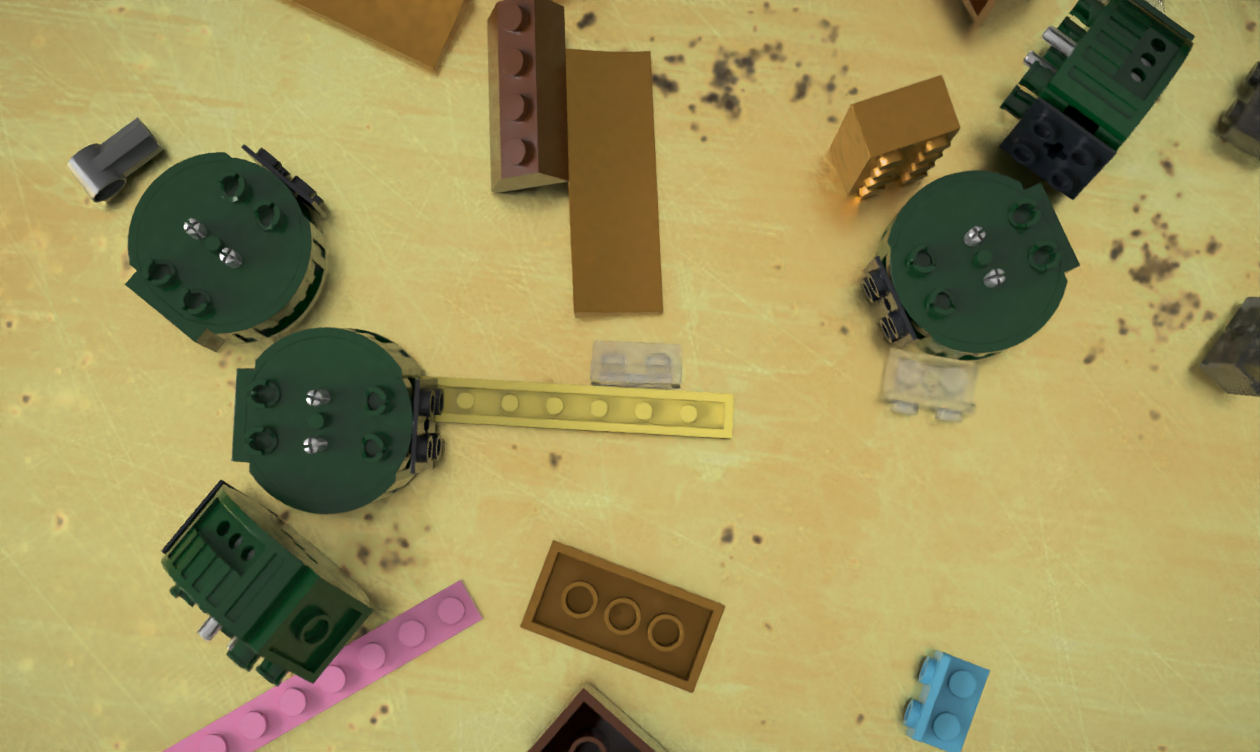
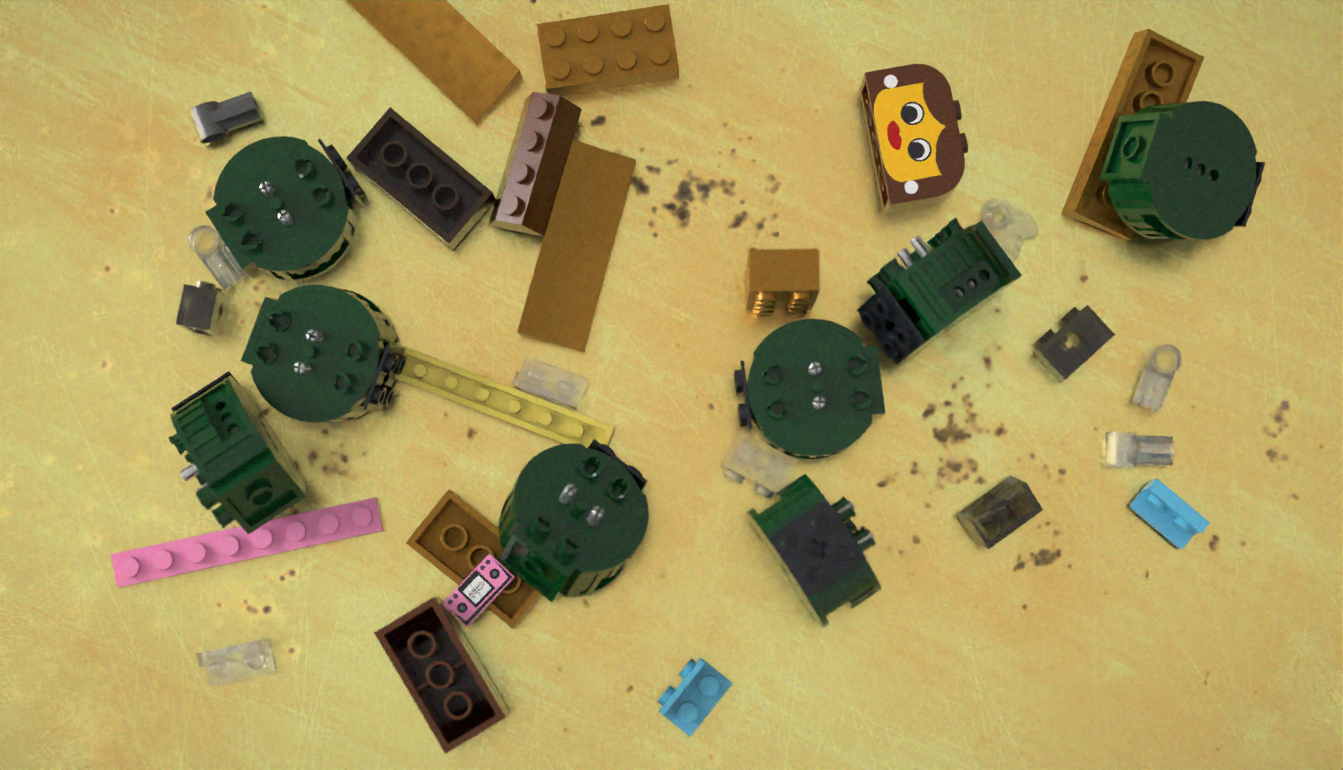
camera: 20 degrees right, 0 degrees up
none -> clear smoke brick [176,281,230,338]
none -> clear piece [189,225,248,291]
none -> dark brown brick [346,107,496,250]
none -> tile [442,554,515,628]
none -> dark green piece [498,439,649,602]
none -> piece [747,474,881,628]

